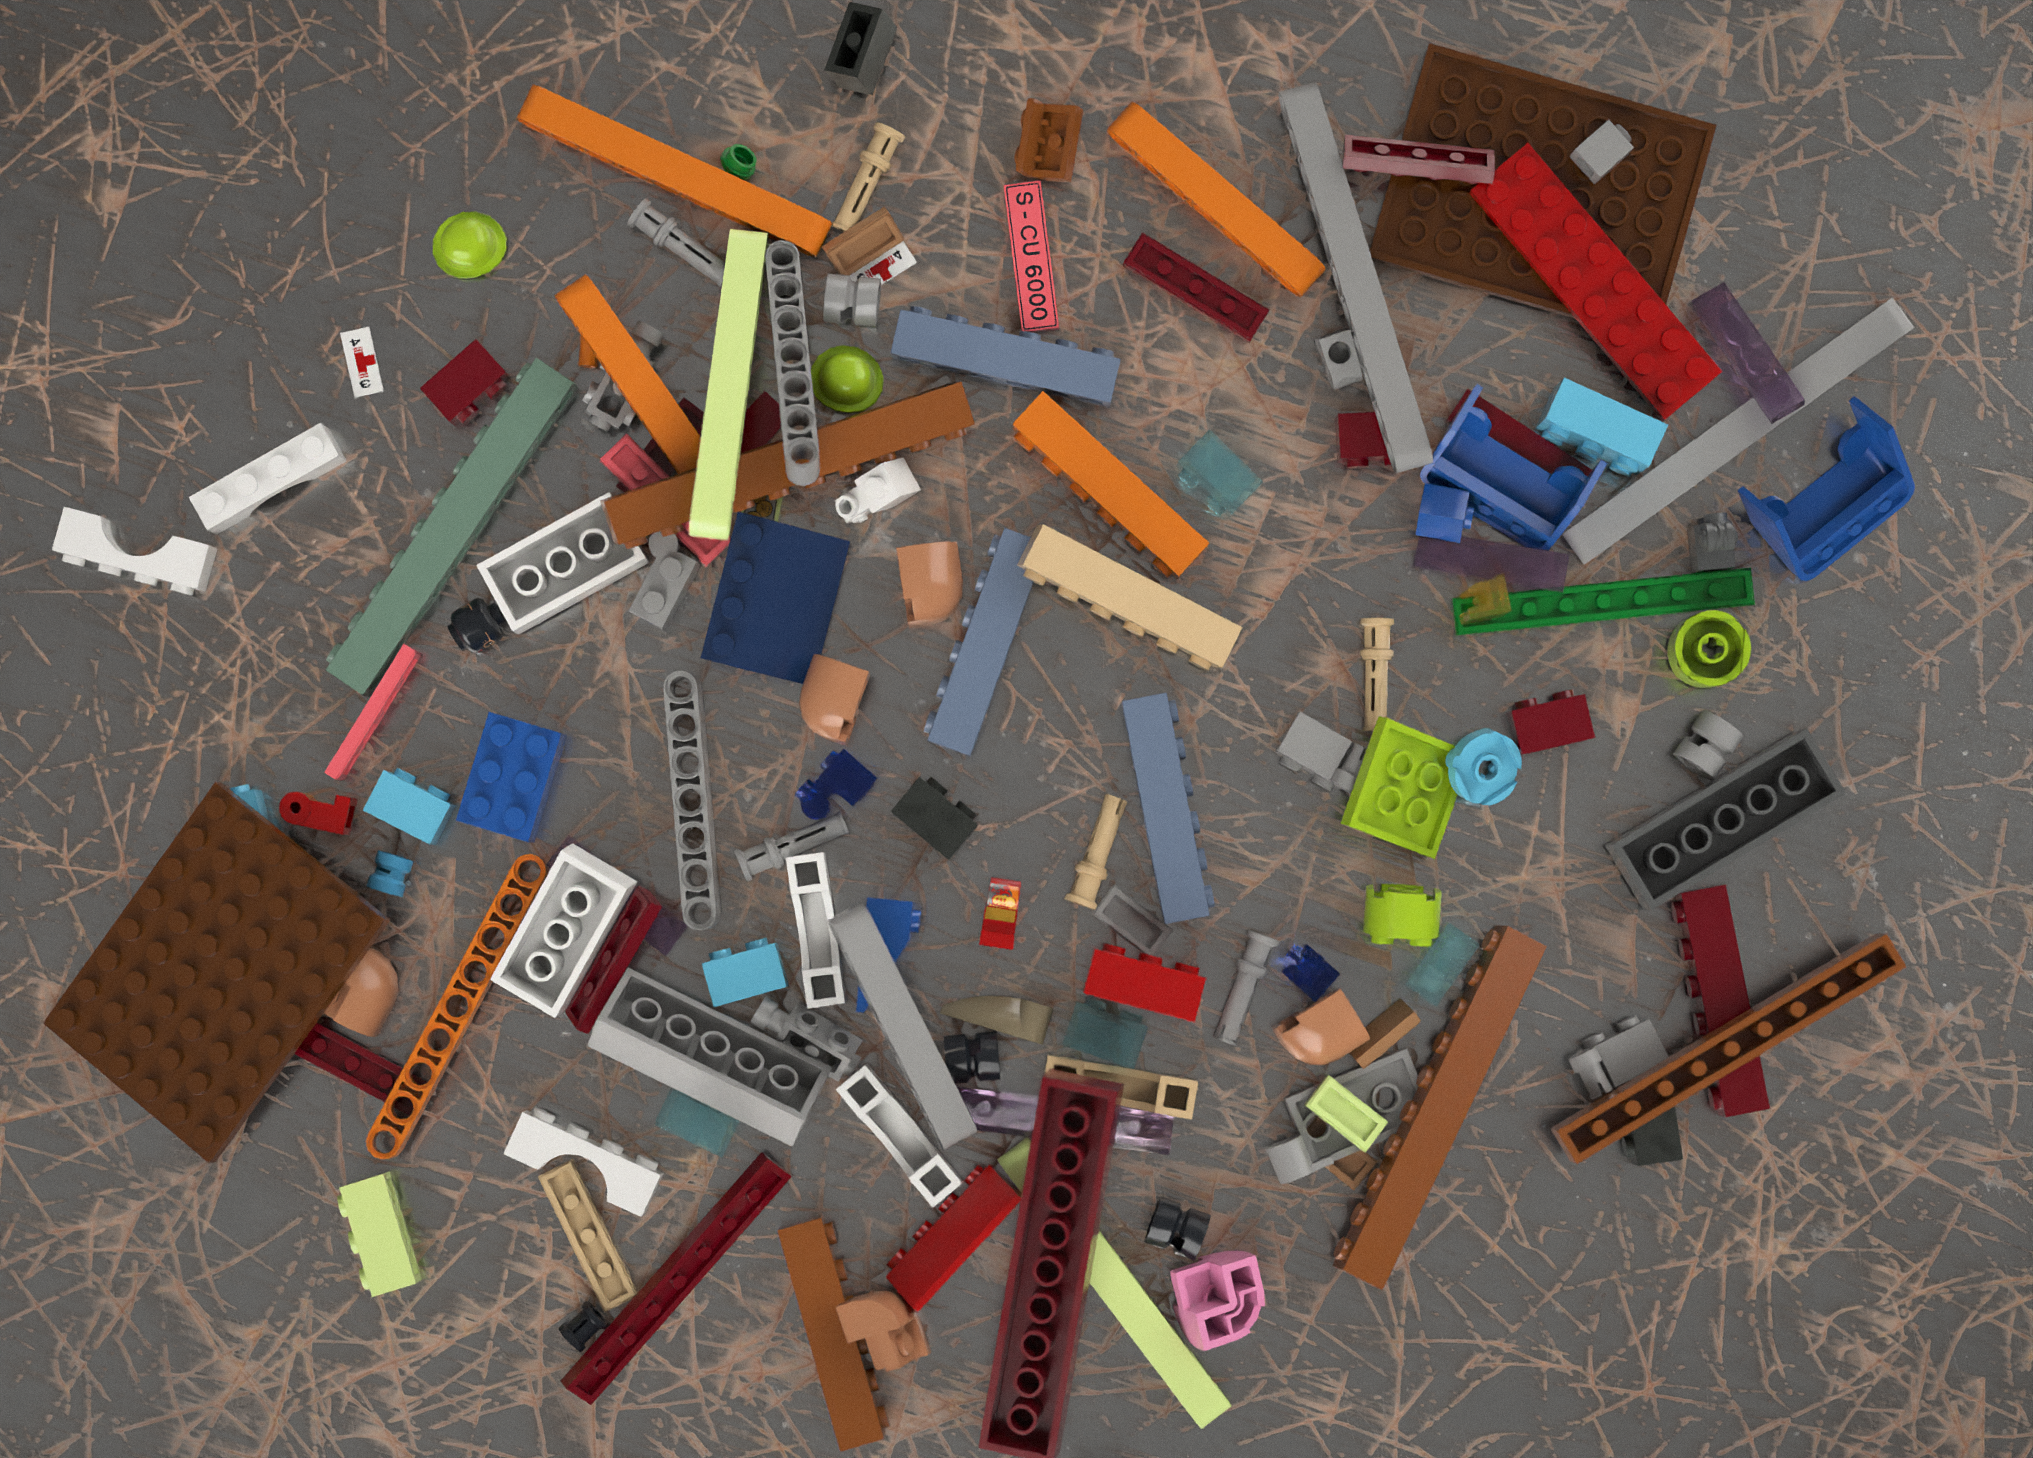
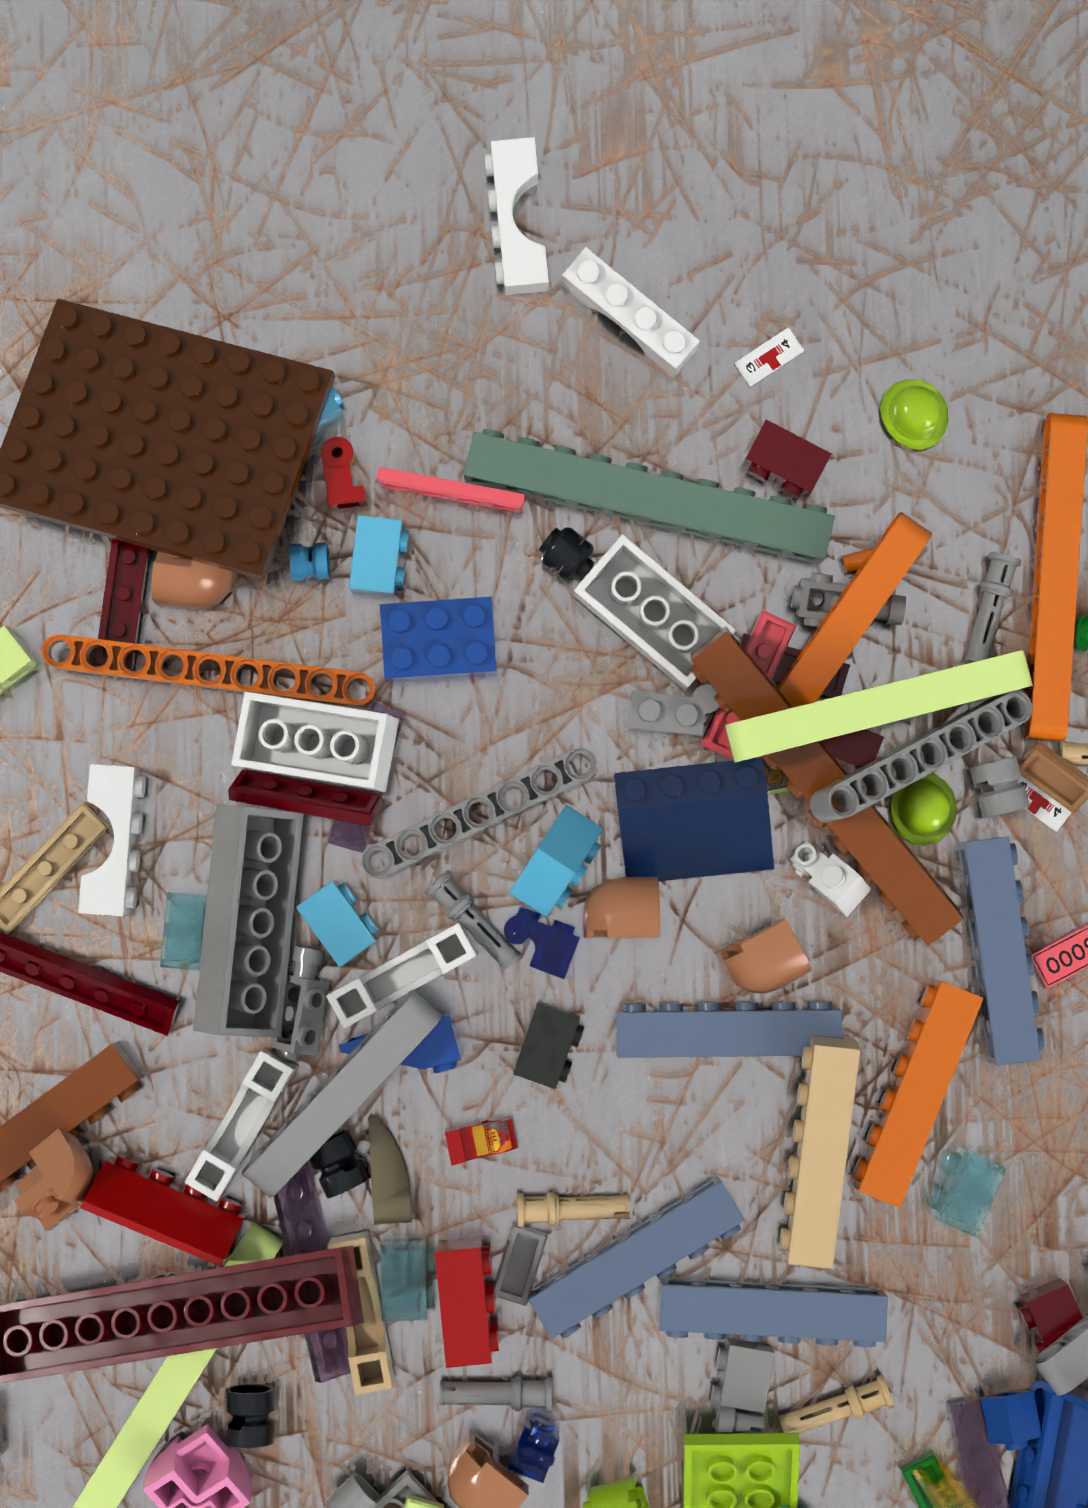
camera: 65 degrees right, 0 degrees up
none -> medium azure brick [509,805,603,917]
none -> sand blue brick [658,1279,888,1348]

